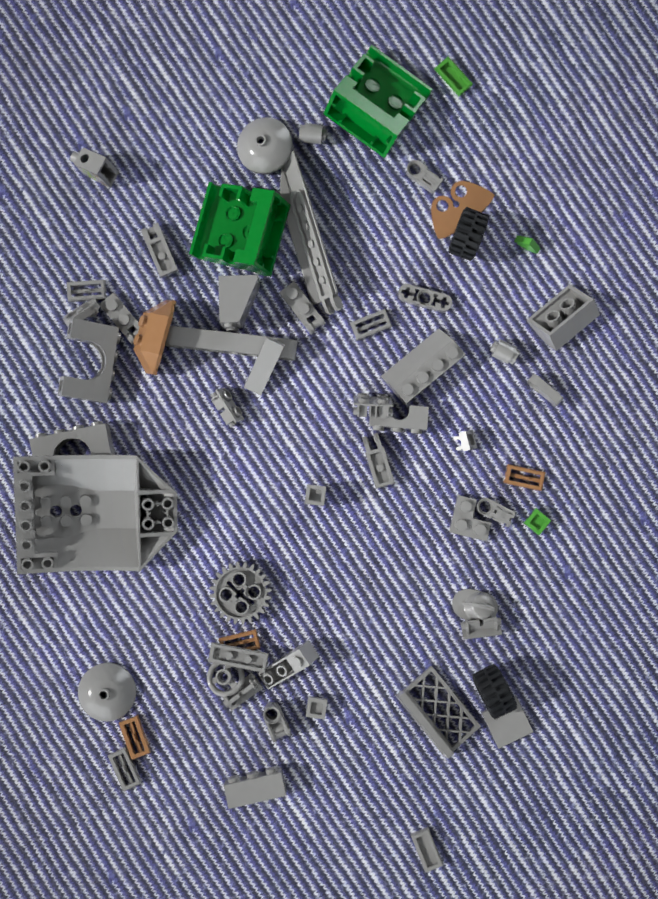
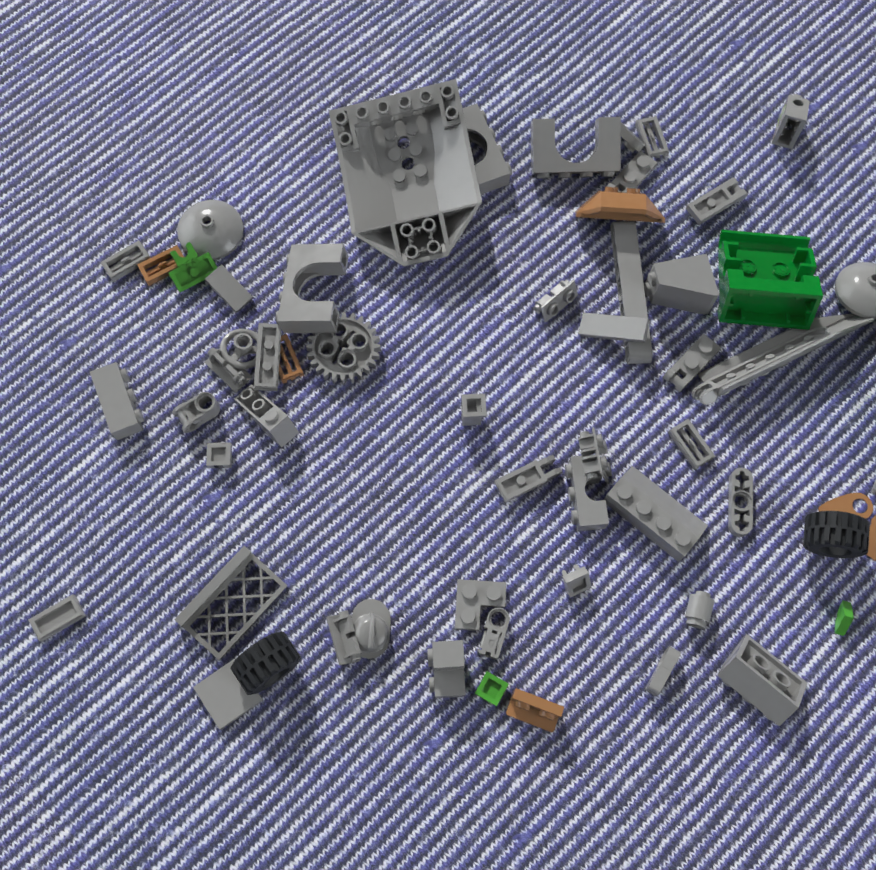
camera: 80 degrees right, 15 degrees down
medium nougat tile [503,464,546,491] -> none
none -> bright green plate [168,242,217,293]
none -> light grey tile [205,264,253,313]
none -> light grey arch [275,243,349,333]
none -> light grey brick [427,640,466,698]
none -> medium nougat bracket [506,688,564,732]

